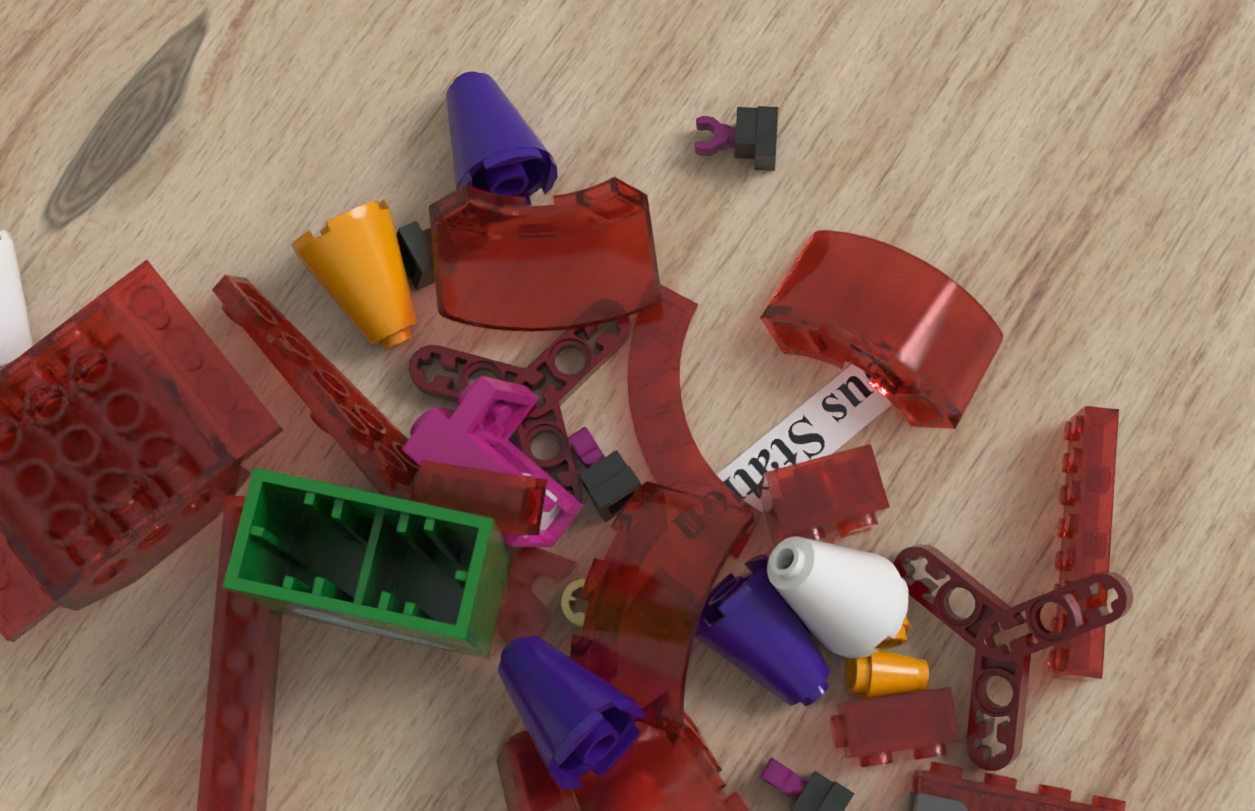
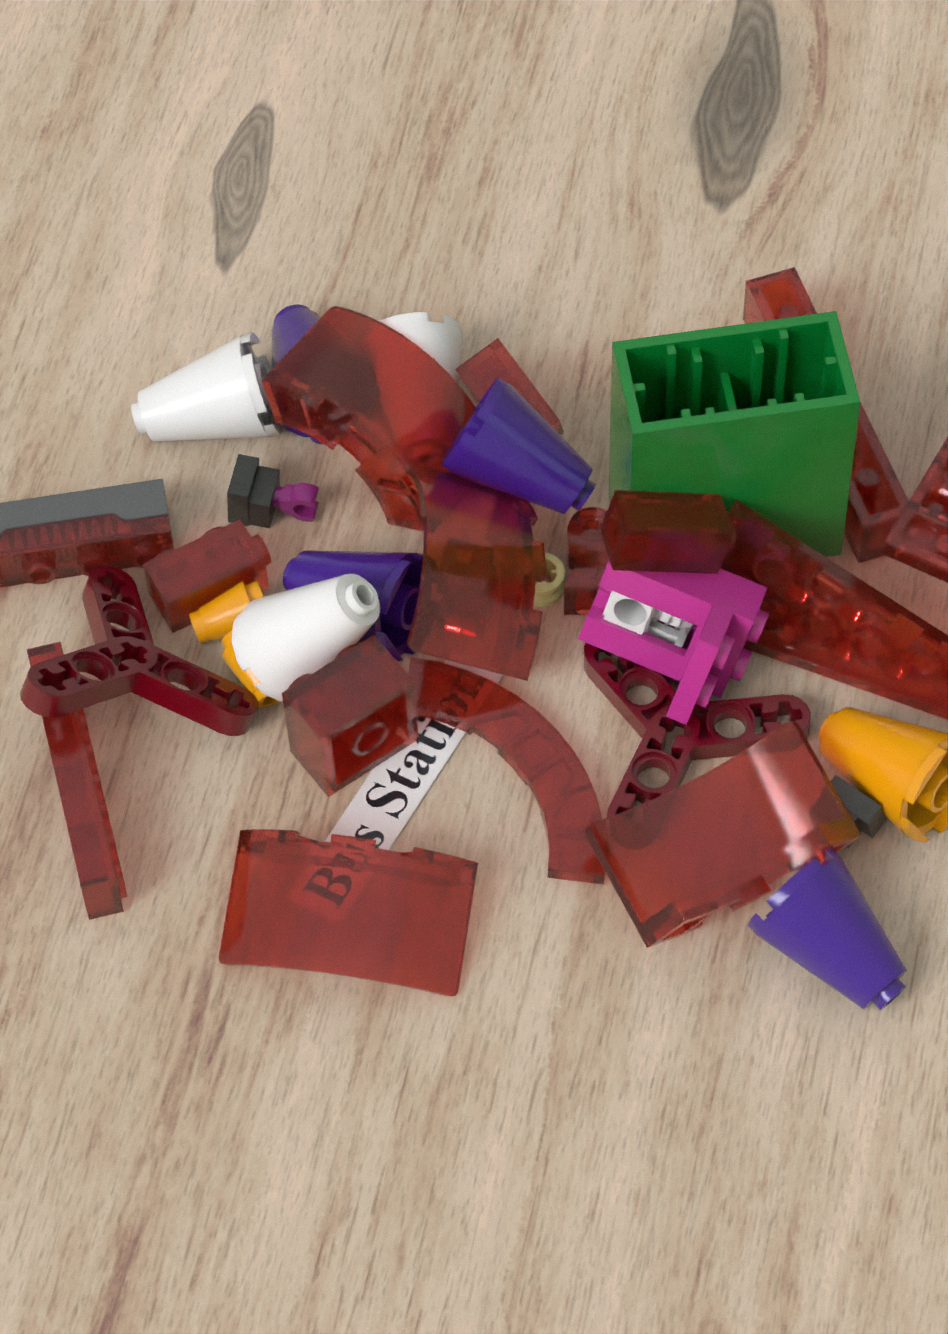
camera: 160 degrees right, 20 degrees down
pearl dark grey piece [568,427,645,523] -> none
pearl dark grey piece [694,106,778,171] -> none

